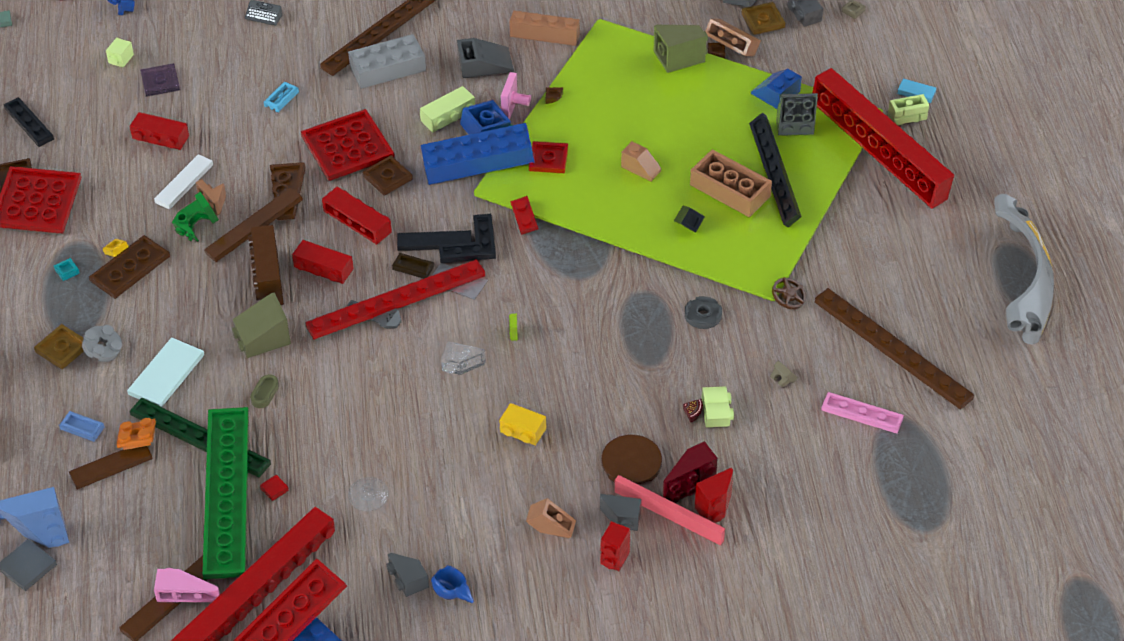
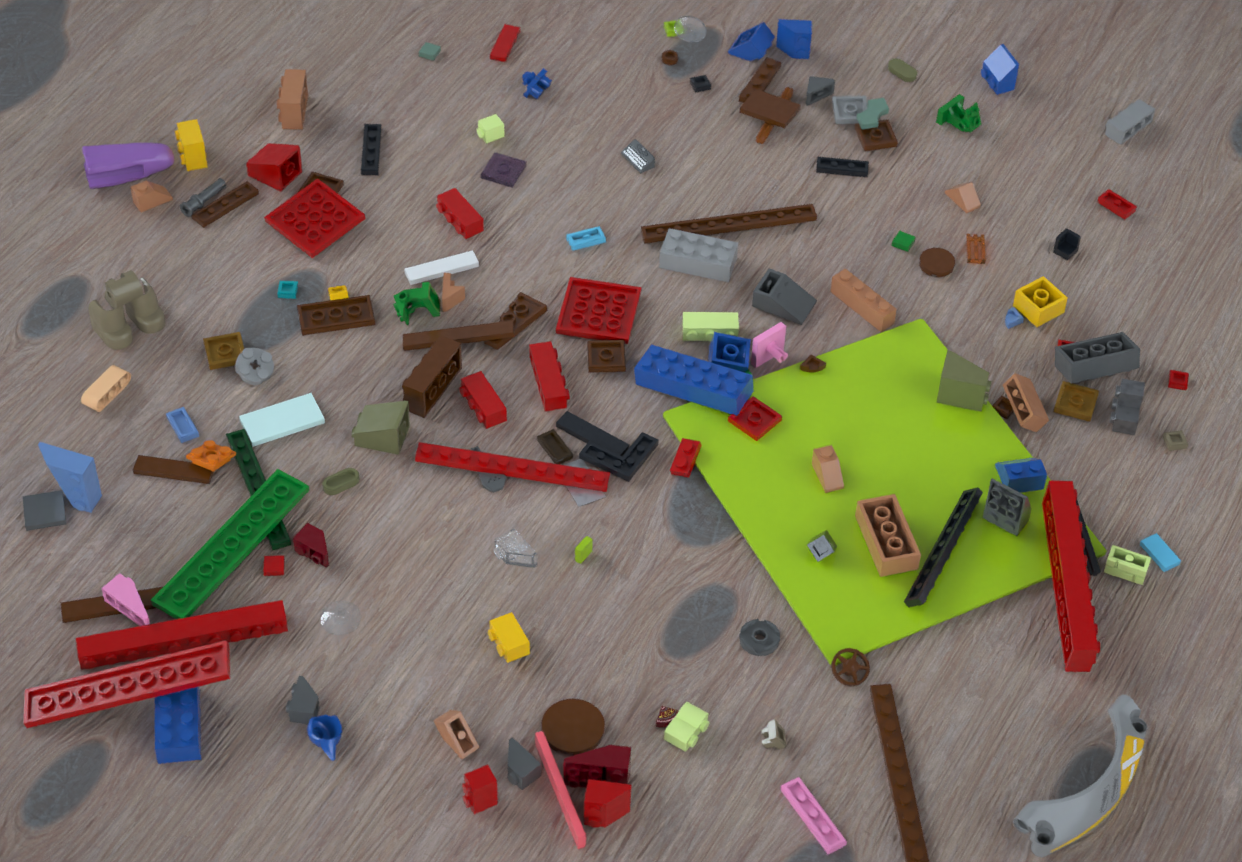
camera: 35 degrees right, 0 degrees up
none -> dark red slope [293,523,329,568]

